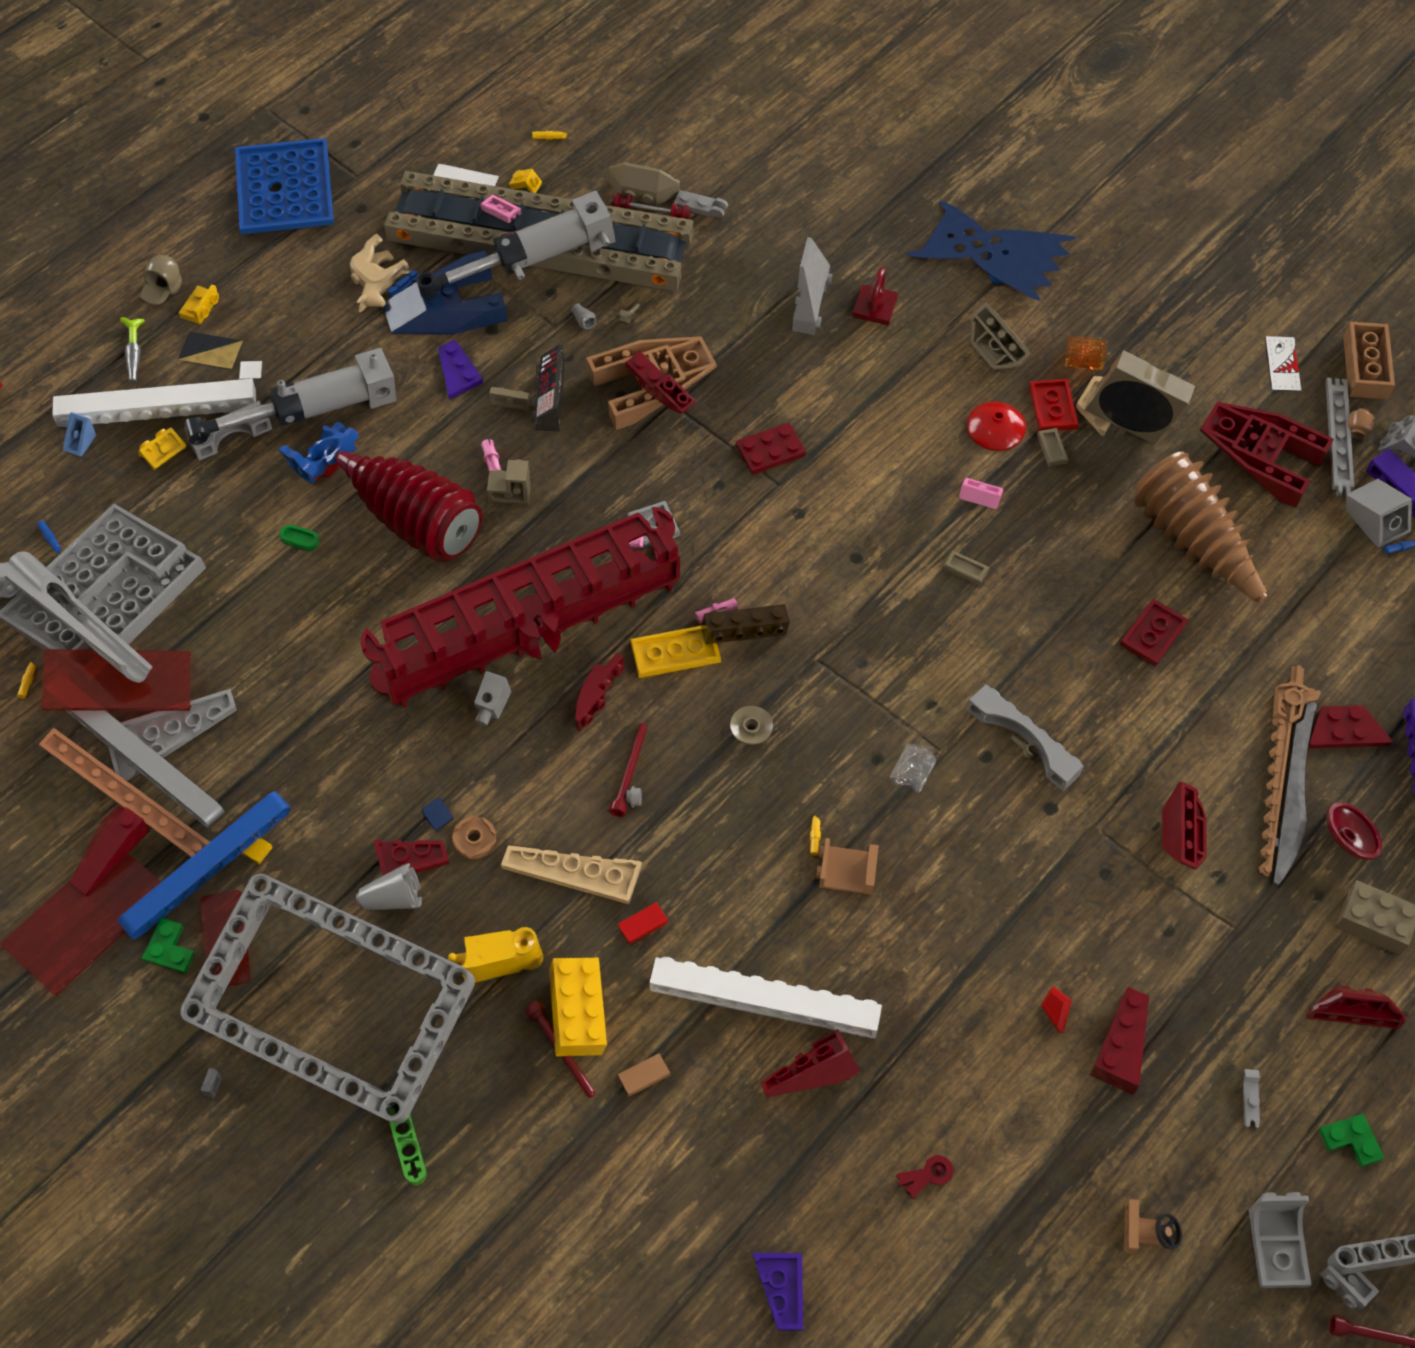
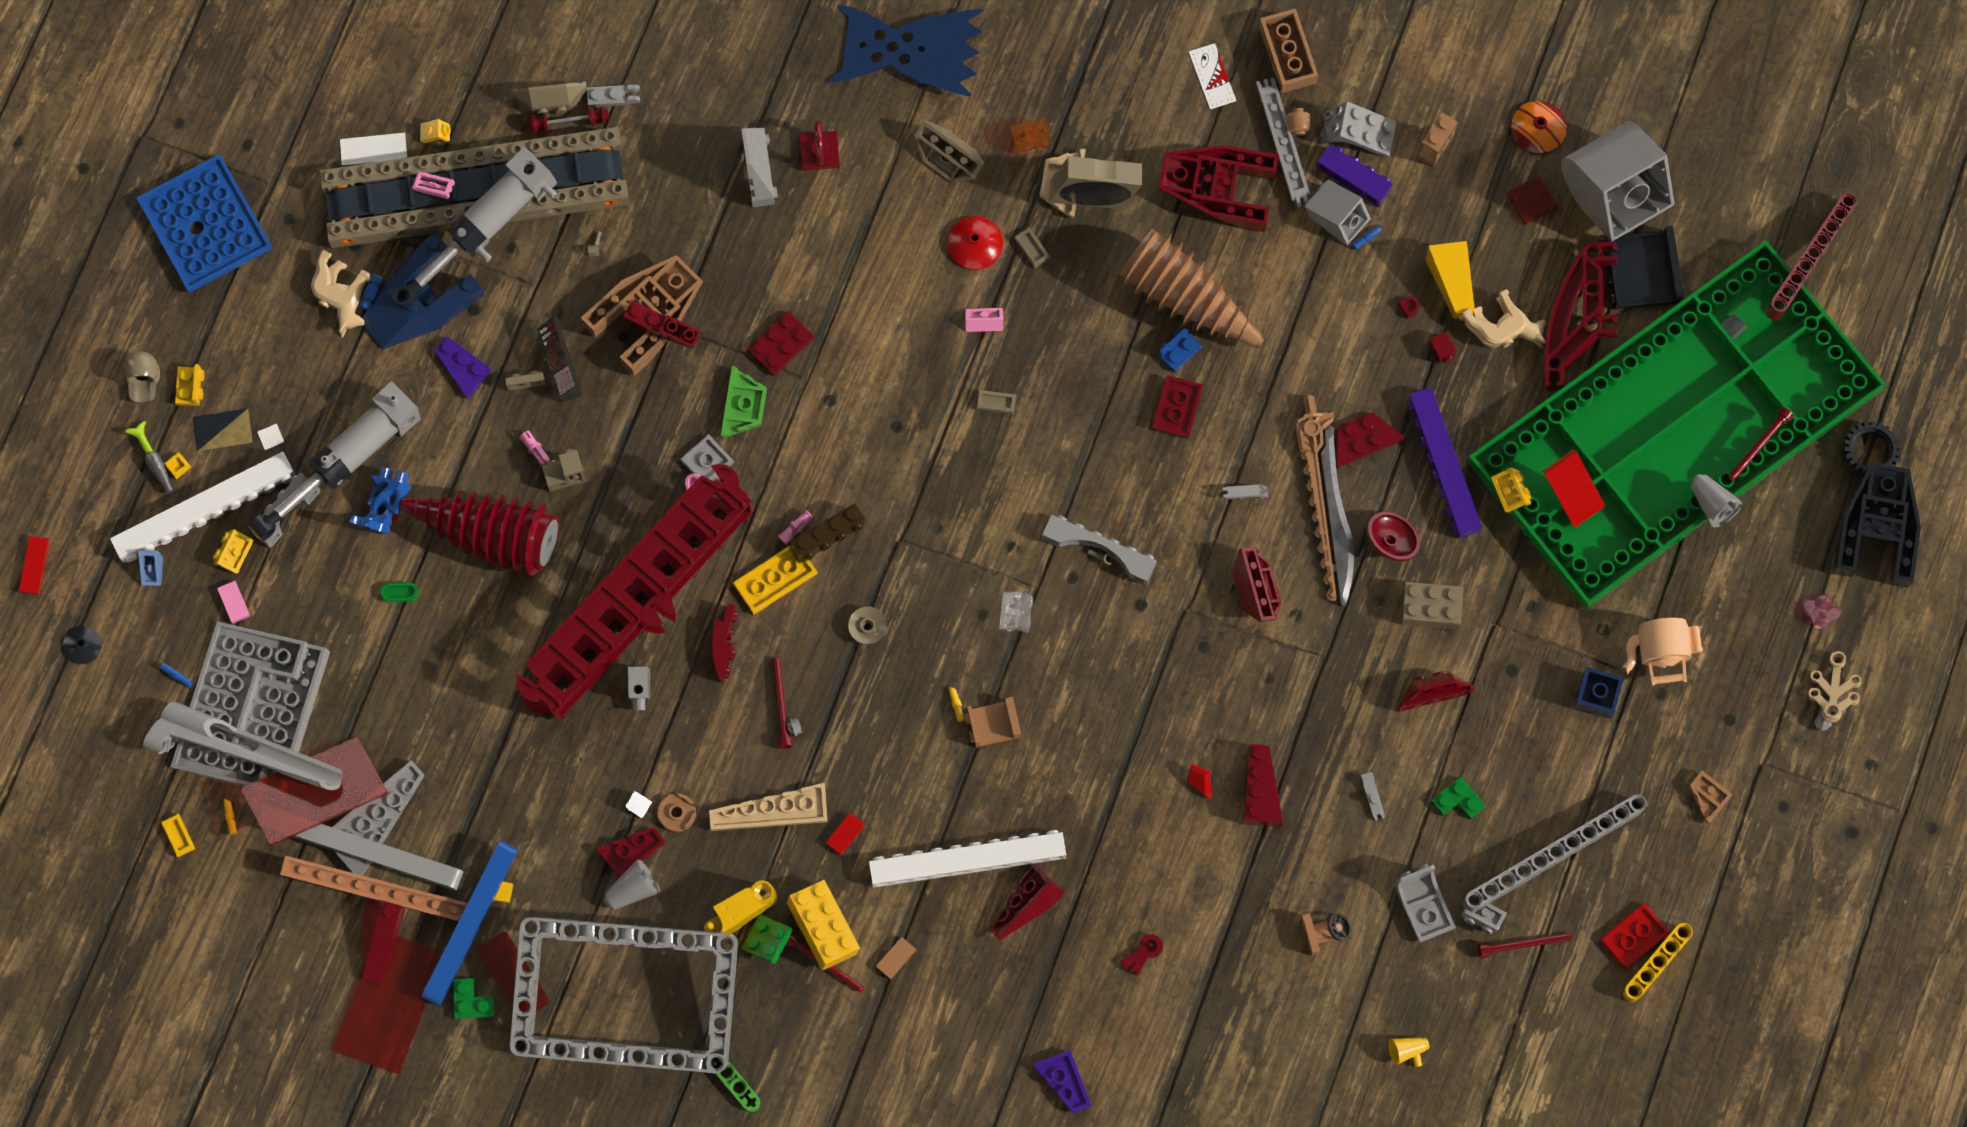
camera: 20 degrees left, 15 degrees up
flat silver tile [201,1068,222,1100] -> none
yellow piece [532,131,567,140] -> none
light grey cone [571,304,596,329] -> none
red tile [1029,379,1079,431] -> none
none -> yellow tile [164,452,191,479]
none -> bright pink tile [217,581,250,624]
none -> bright green wing [721,366,767,438]
none -> green plate [741,914,793,964]
none -> blue bracket [1159,327,1202,373]
none -> light grey piece [1222,484,1268,499]

